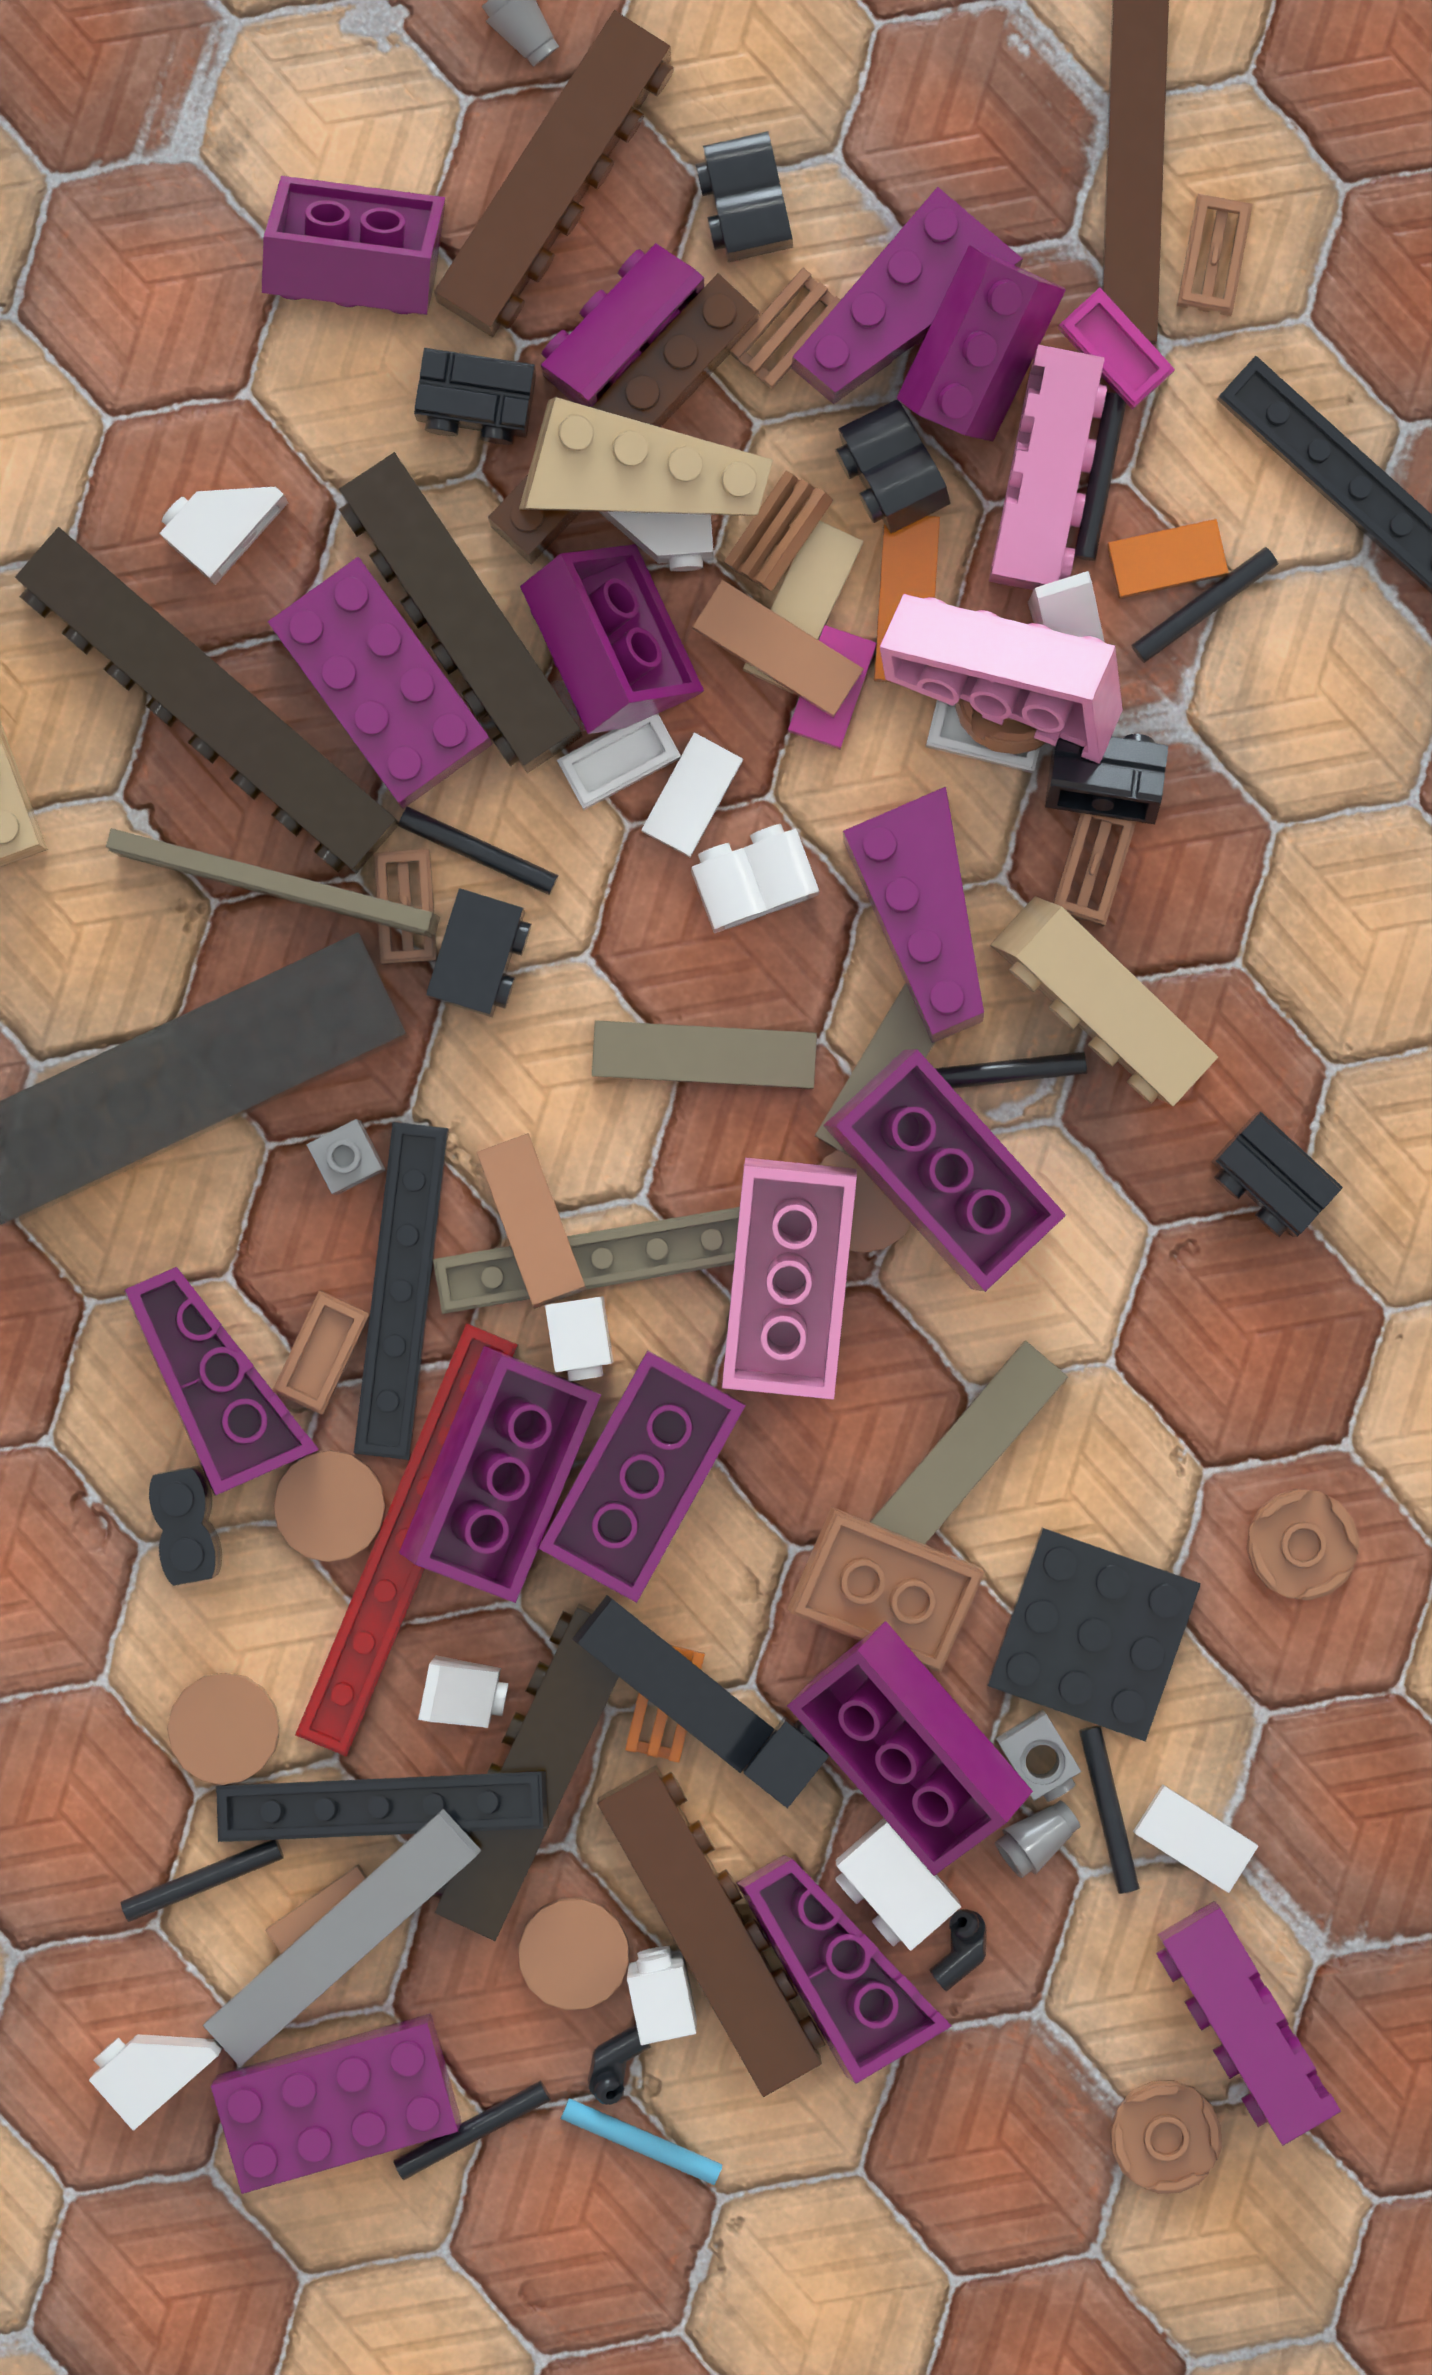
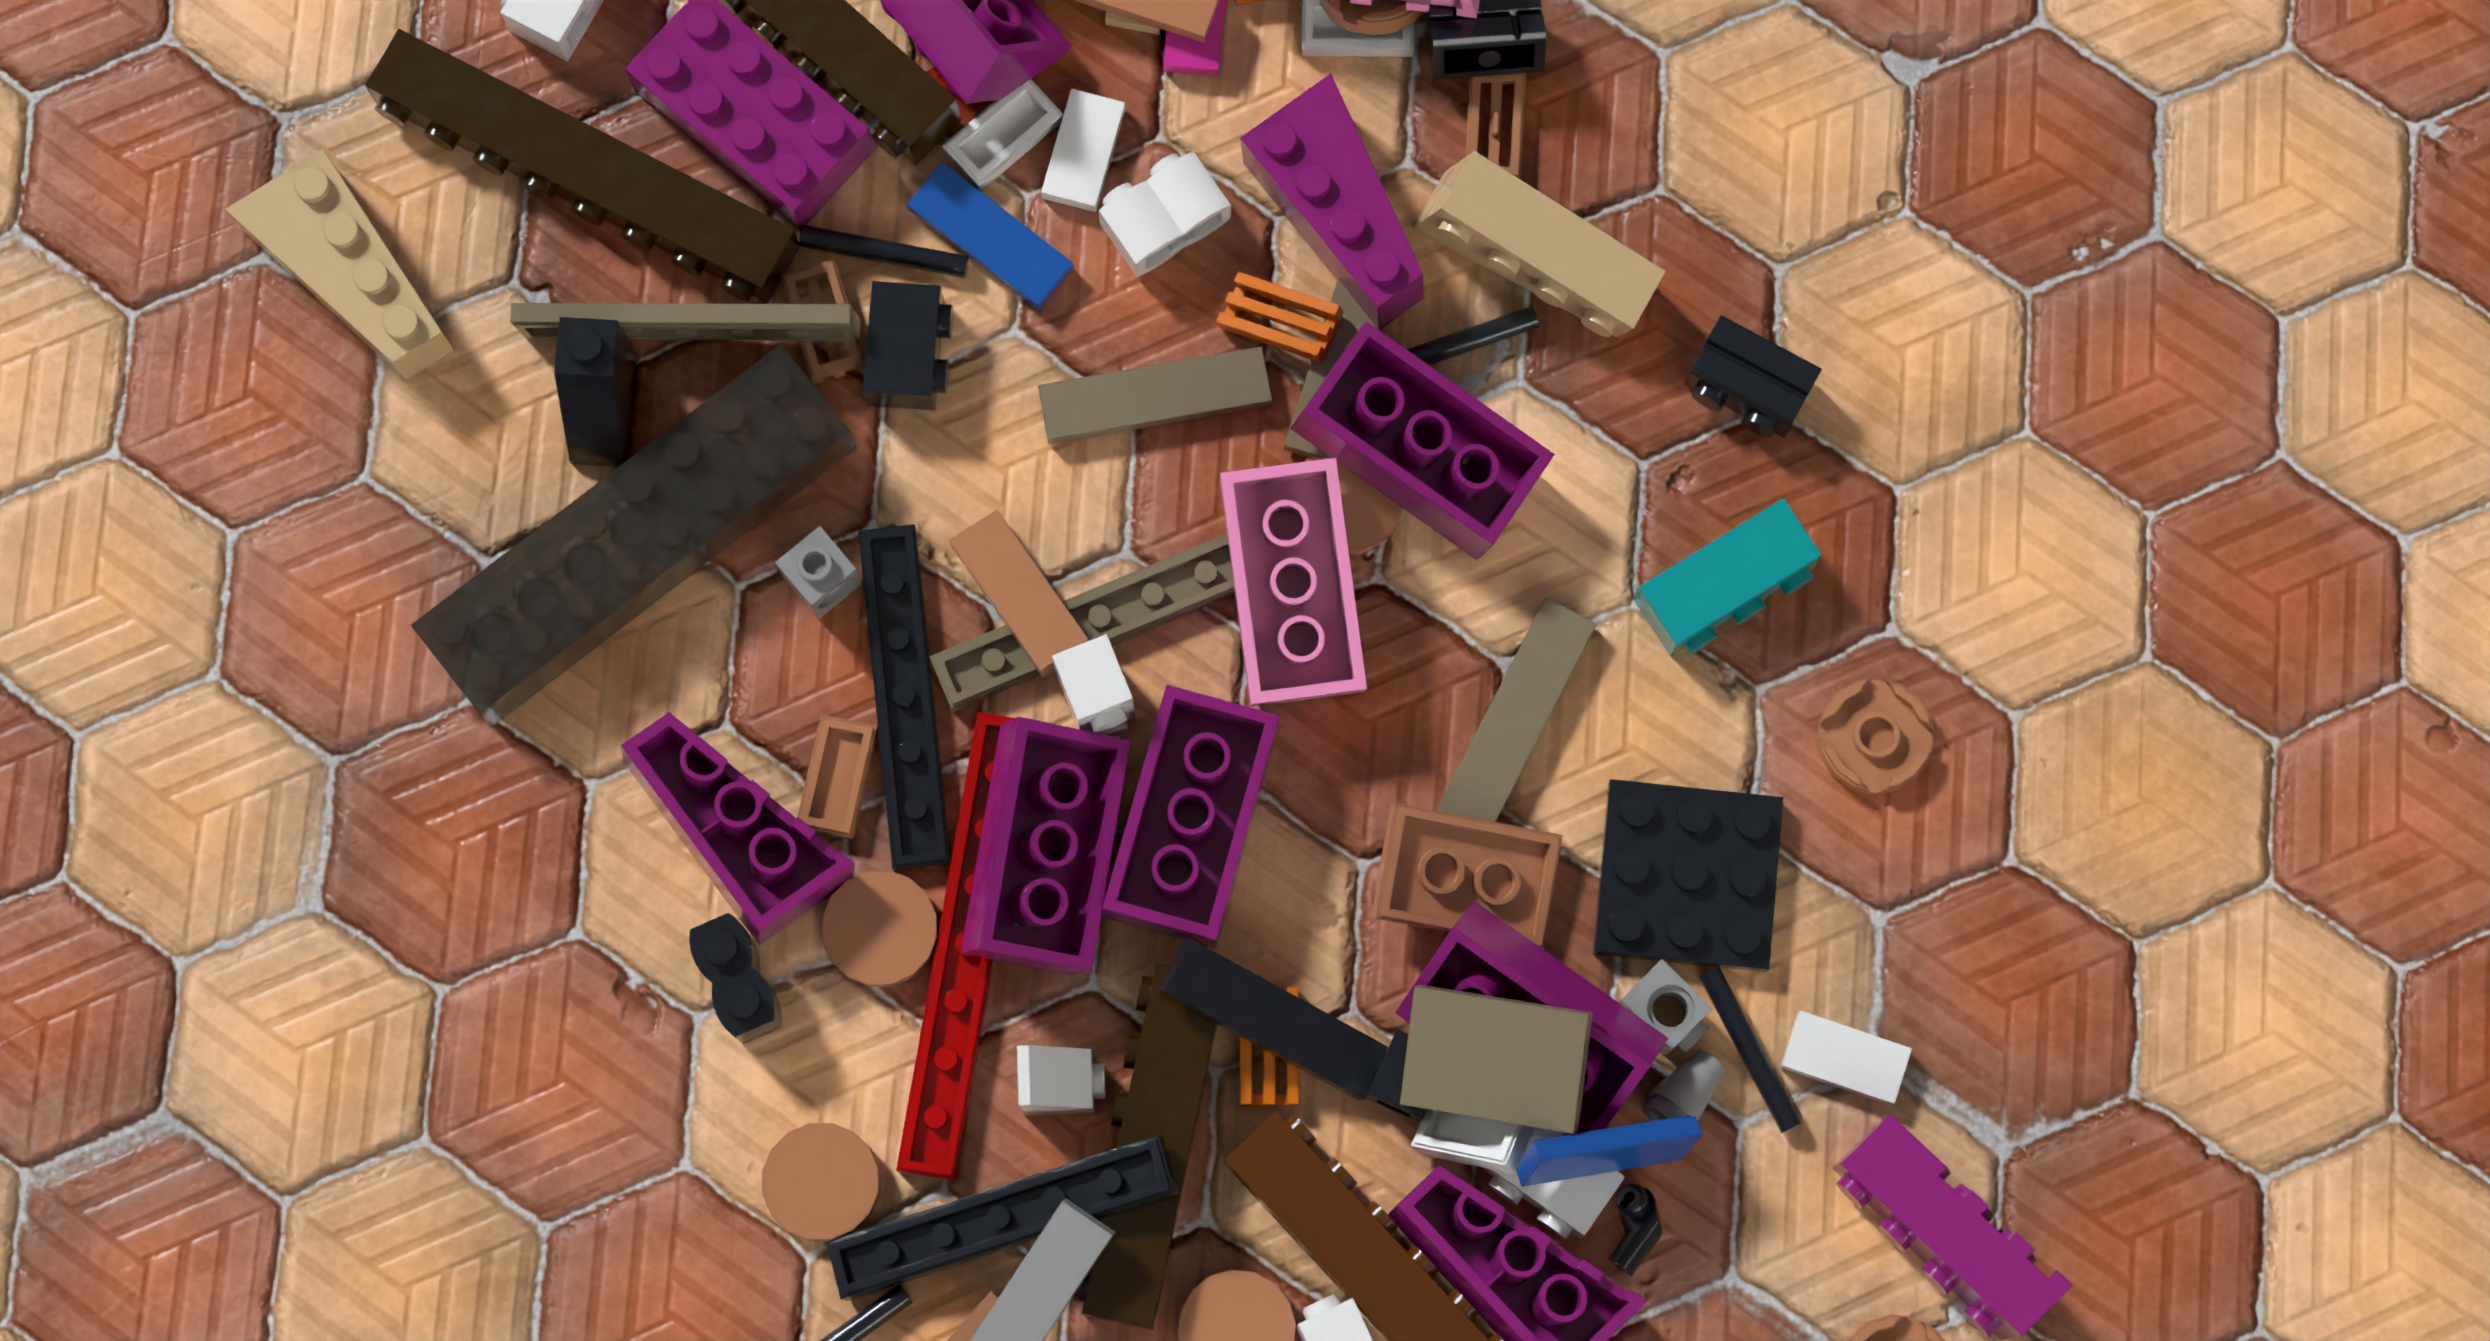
camera: 15 degrees left, 10 degrees down
none -> black slope [554,317,638,467]
none -> blue tile [906,162,1074,311]
none -> orange tile [1216,271,1344,363]
none -> dark tan tile [1400,985,1593,1134]
none -> white tile [1411,1109,1535,1174]
none -> blue tile [1515,1115,1702,1187]
none -> teal brick [1633,498,1822,656]

